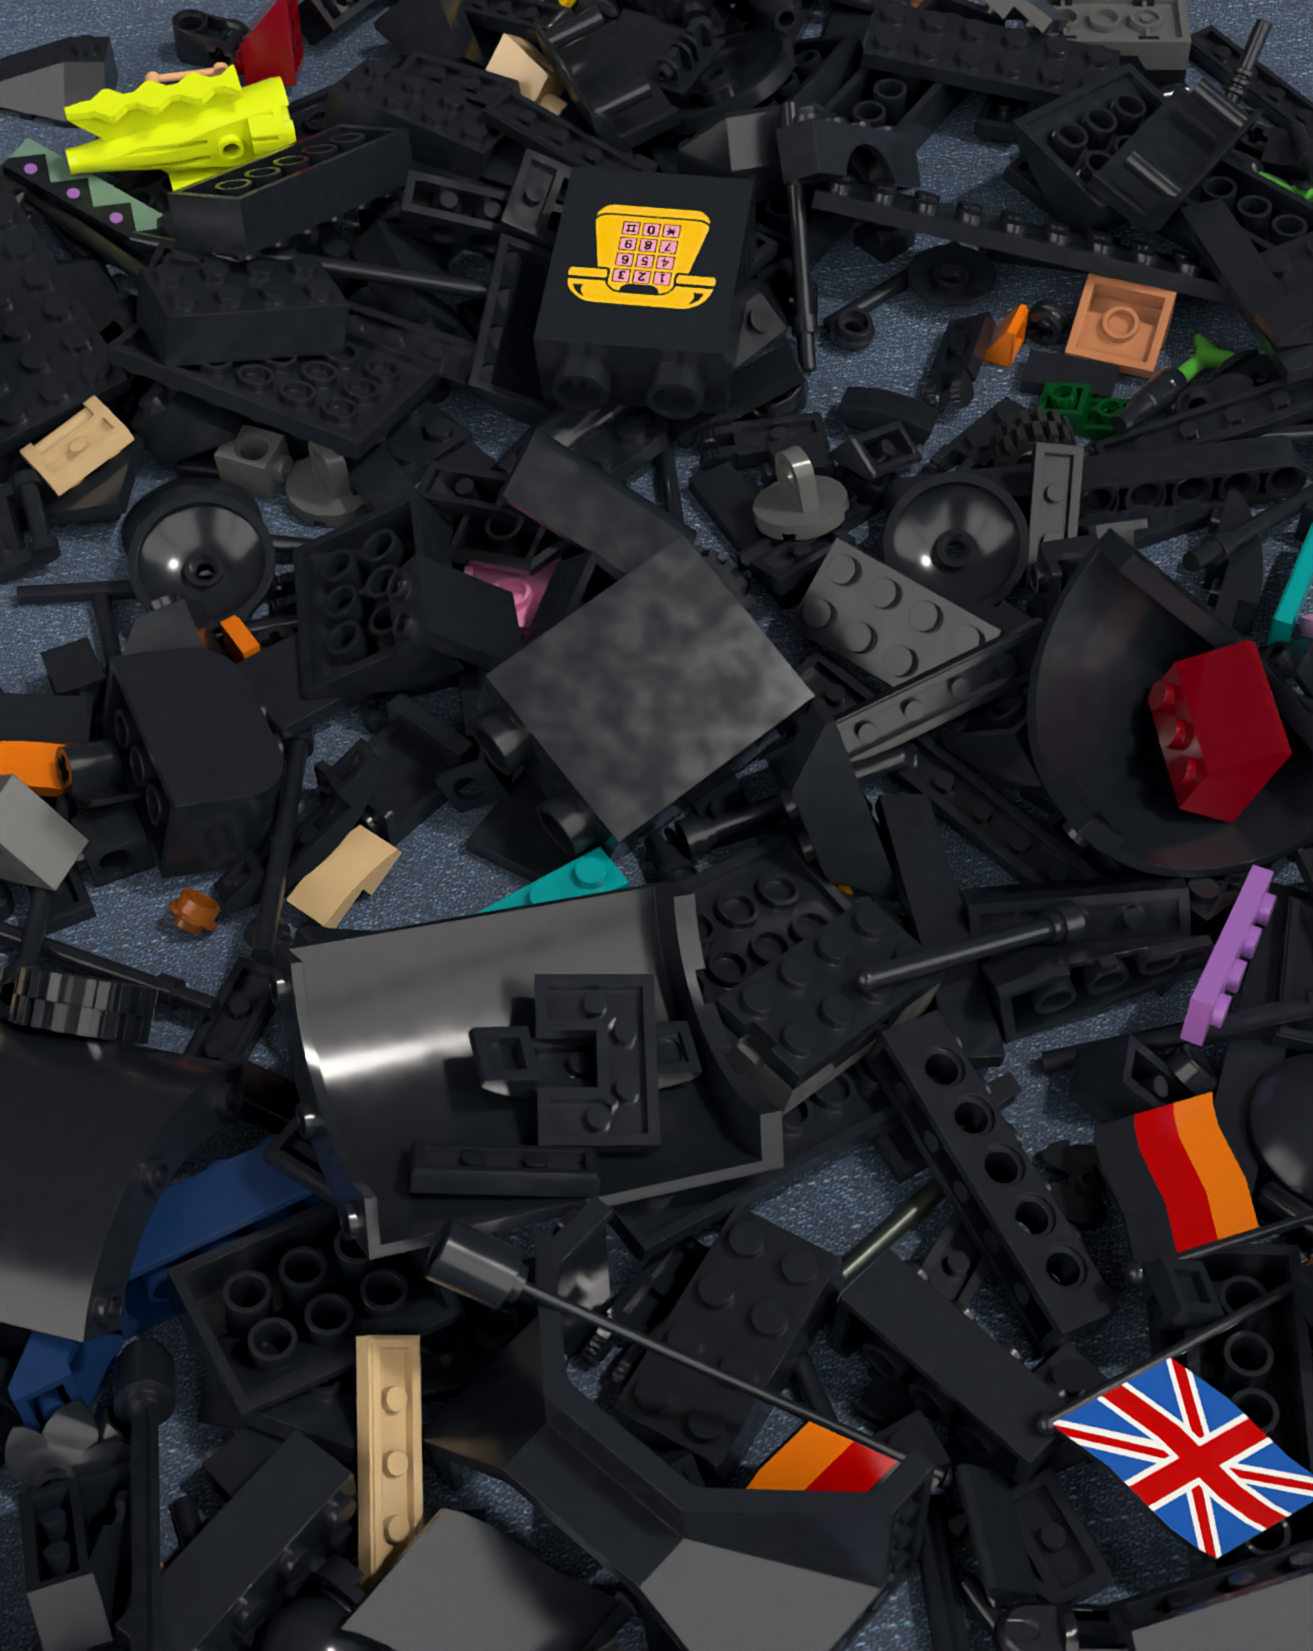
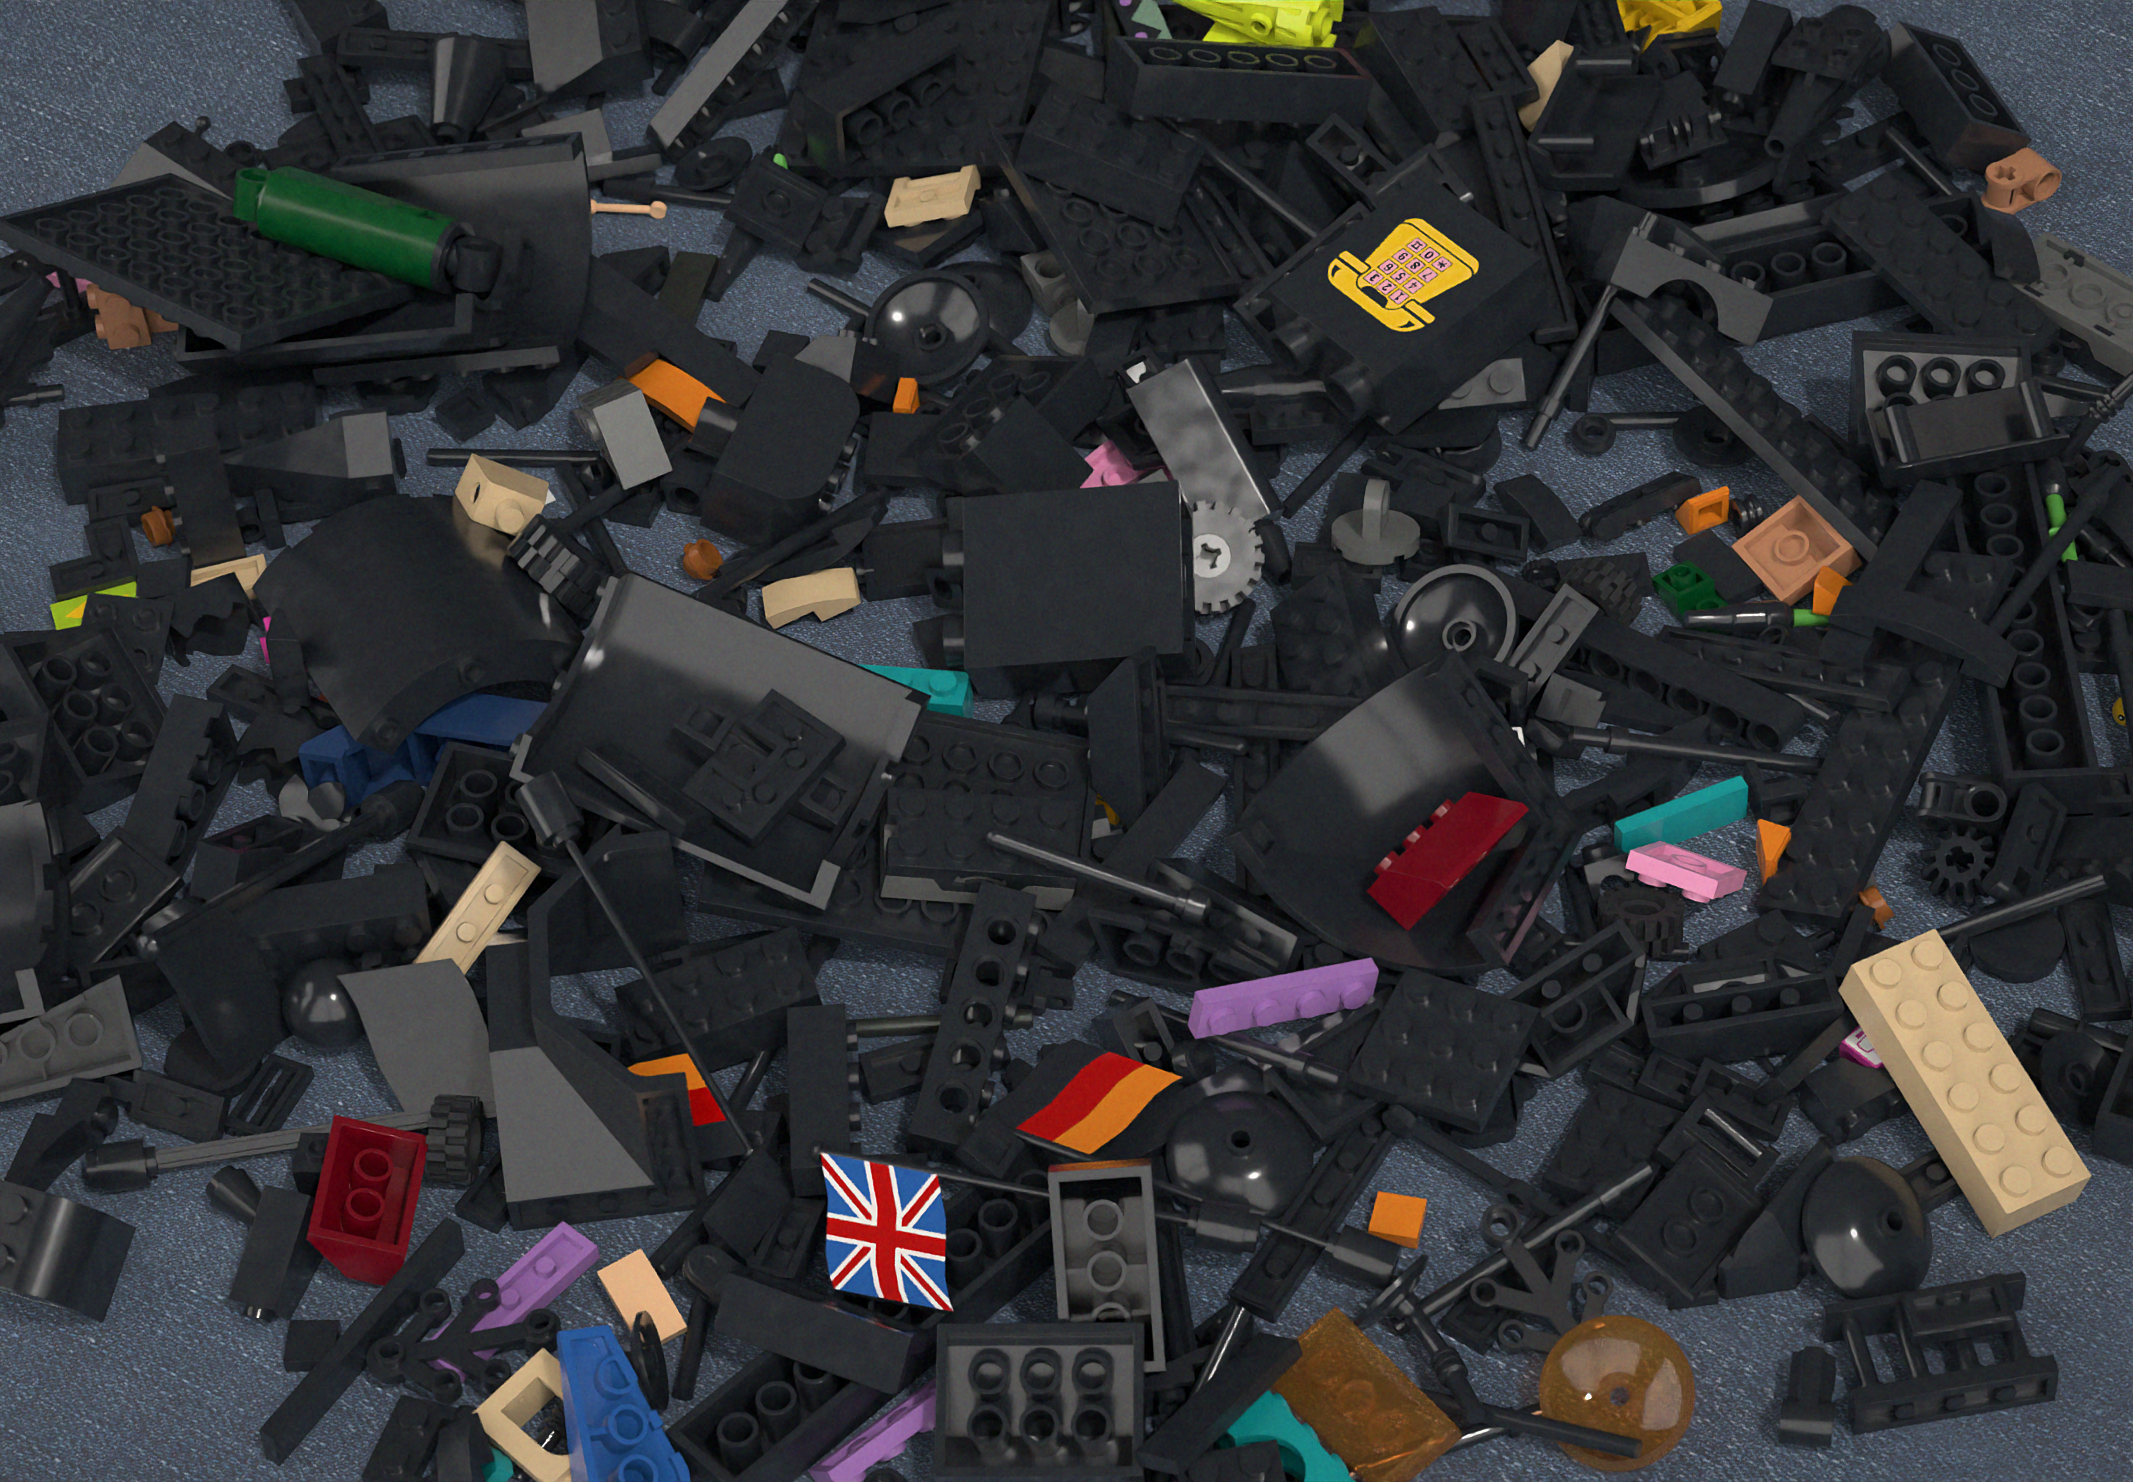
camera: 45 degrees right, 5 degrees down
none -> orange slope [1812,565,1854,616]

